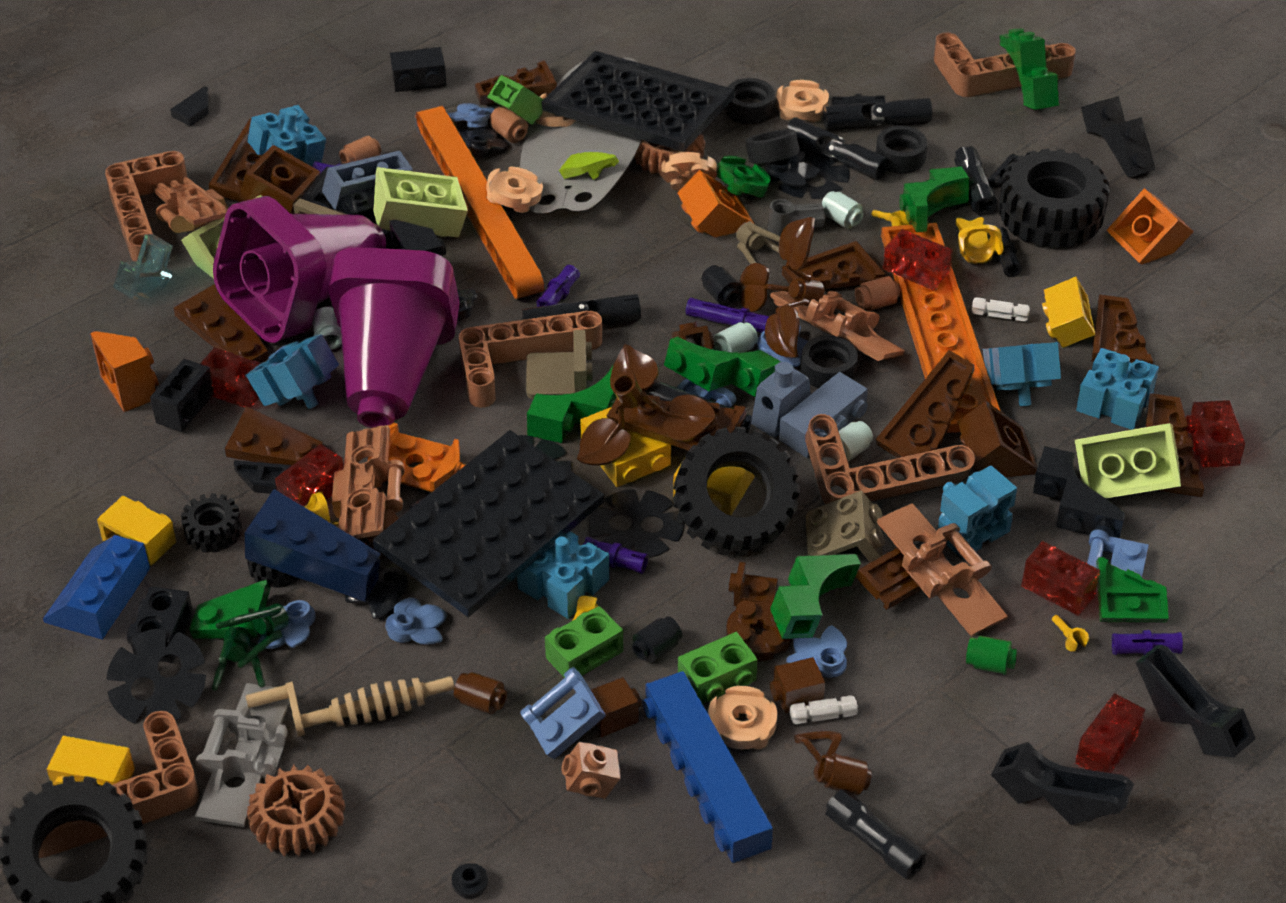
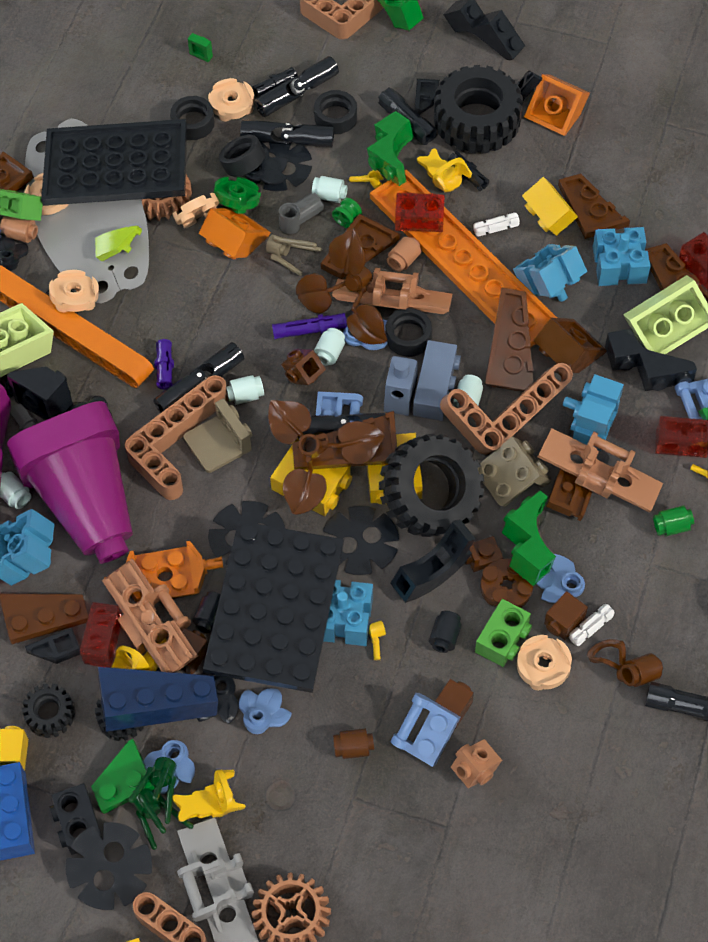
camera: 30 degrees left, 15 degrees up
tan piece [245,676,454,737] -> none
black plate [451,863,488,899] -> none
green arch [527,365,617,443] -> none
bright green brick [545,606,624,678] -> none
dark purple pin [583,537,649,574] -> none
blue brick [642,671,773,863] -> none
green arch [664,337,781,397] -> none
black brick [701,265,742,306] -> none
none -> yellow hair [172,769,246,822]
none -> green plate [188,33,213,62]
none -> light aqua brick [226,375,264,405]
none -> green wheel [332,198,362,228]
none -> black arch [390,519,476,603]
none -> black tile [517,70,542,101]

